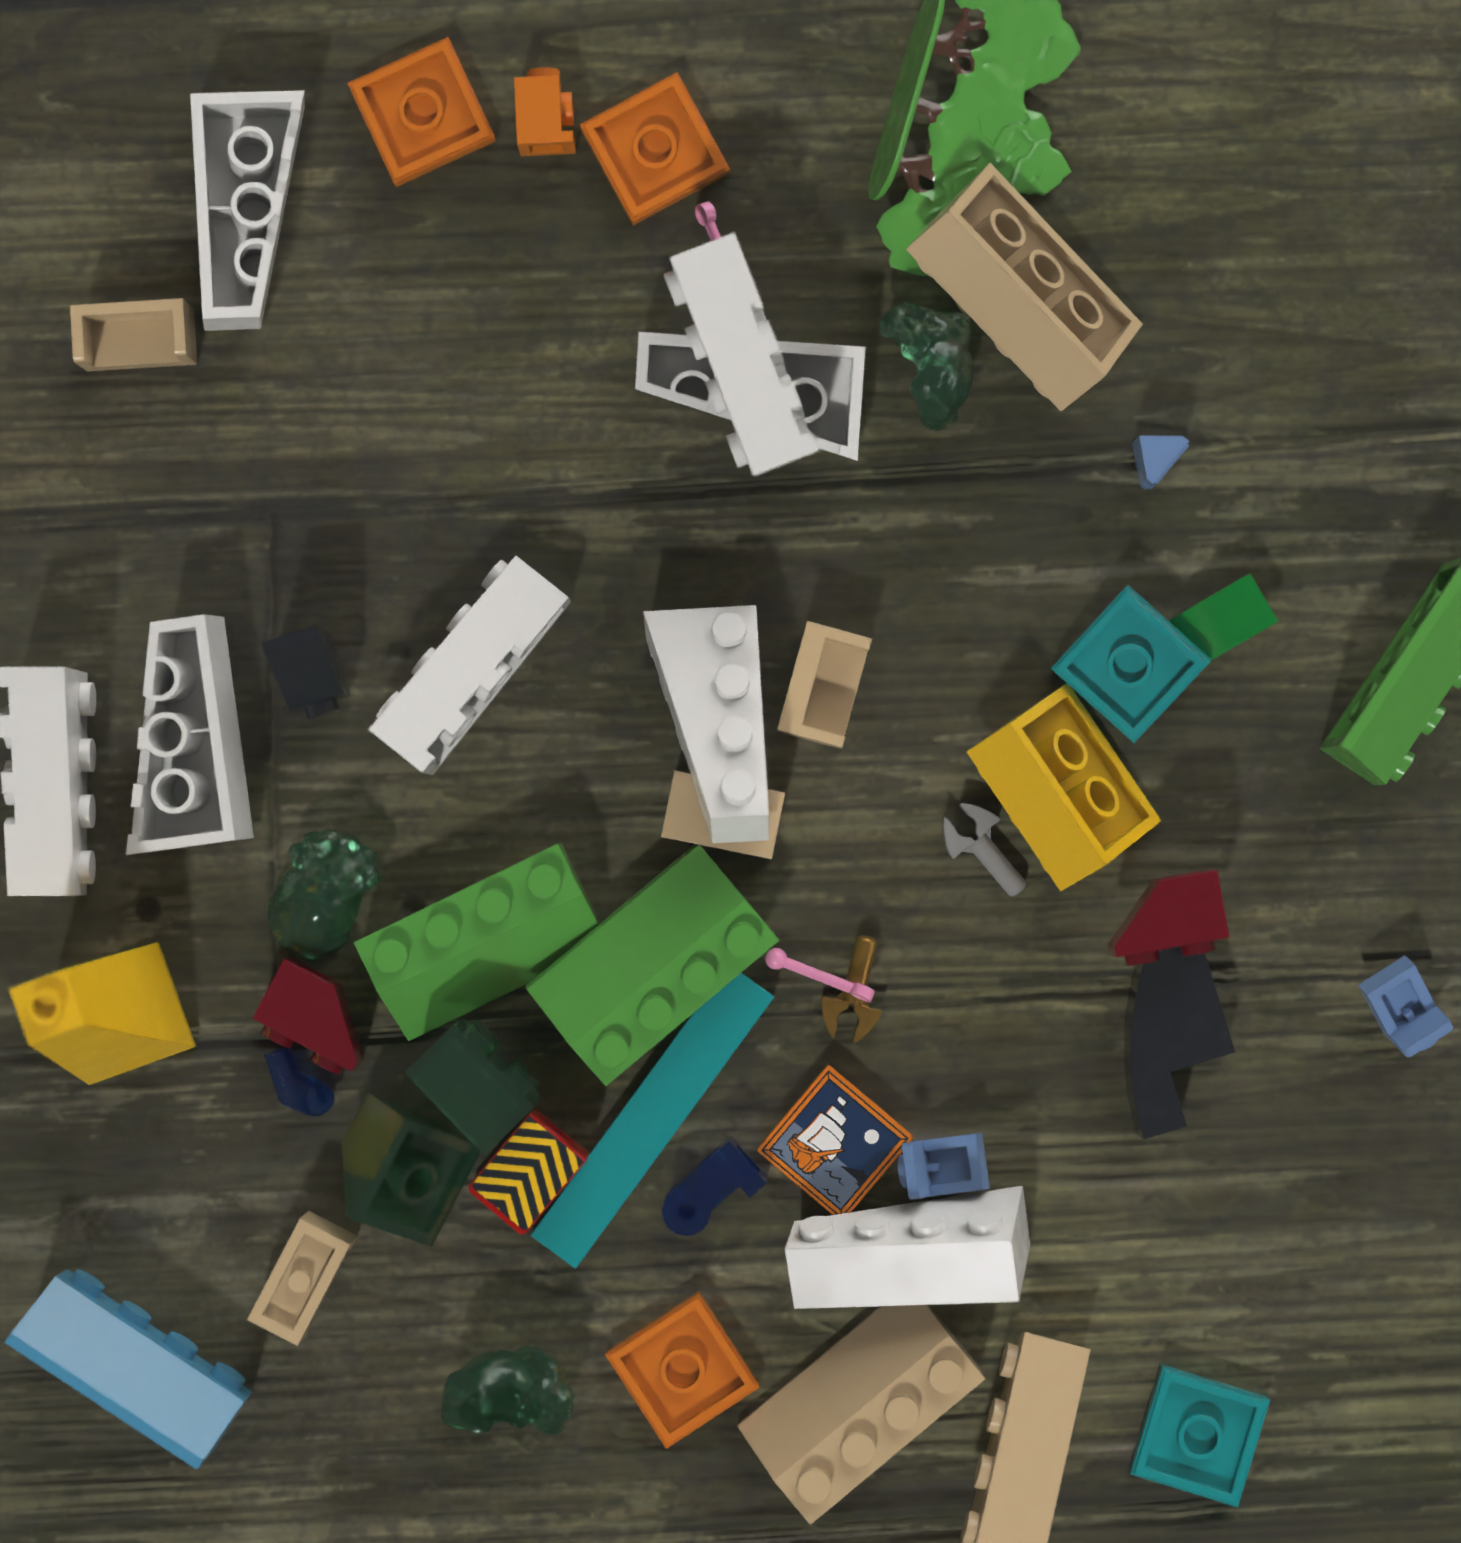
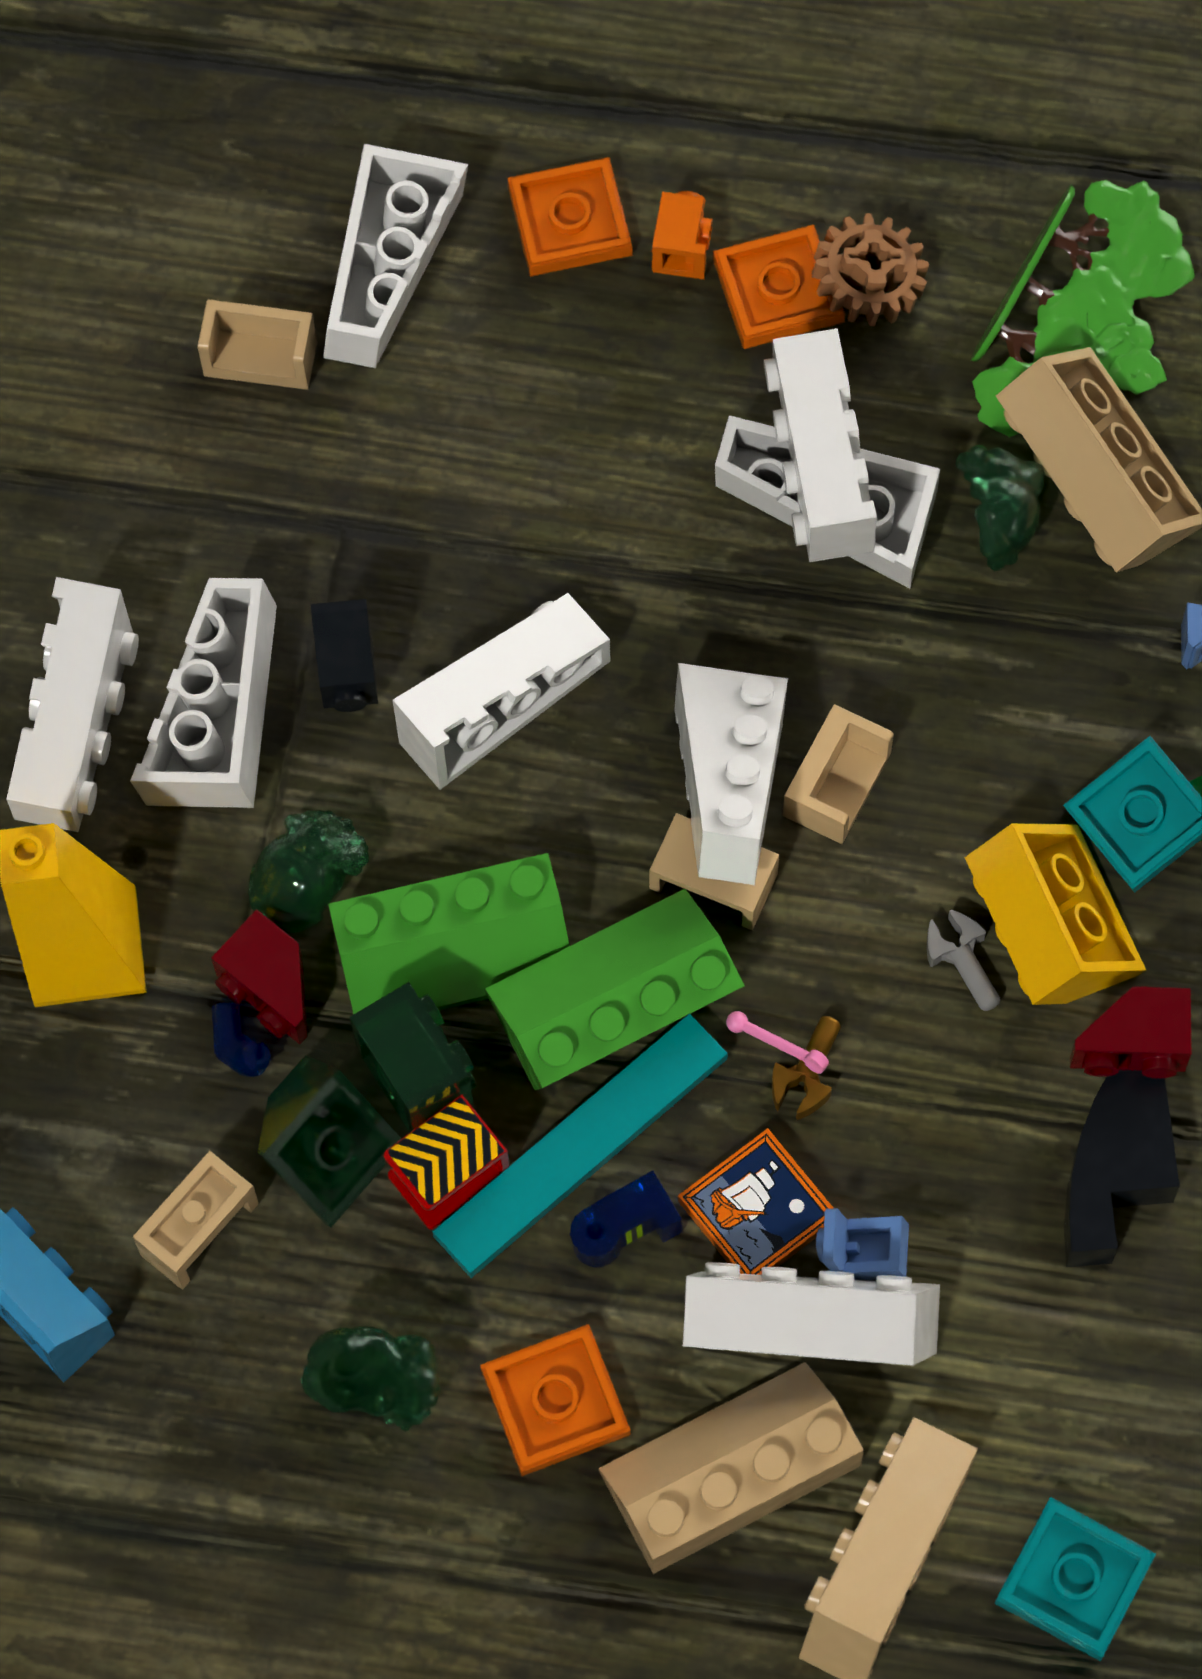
camera: 15 degrees right, 20 degrees down
none -> medium nougat gear [812,213,929,326]

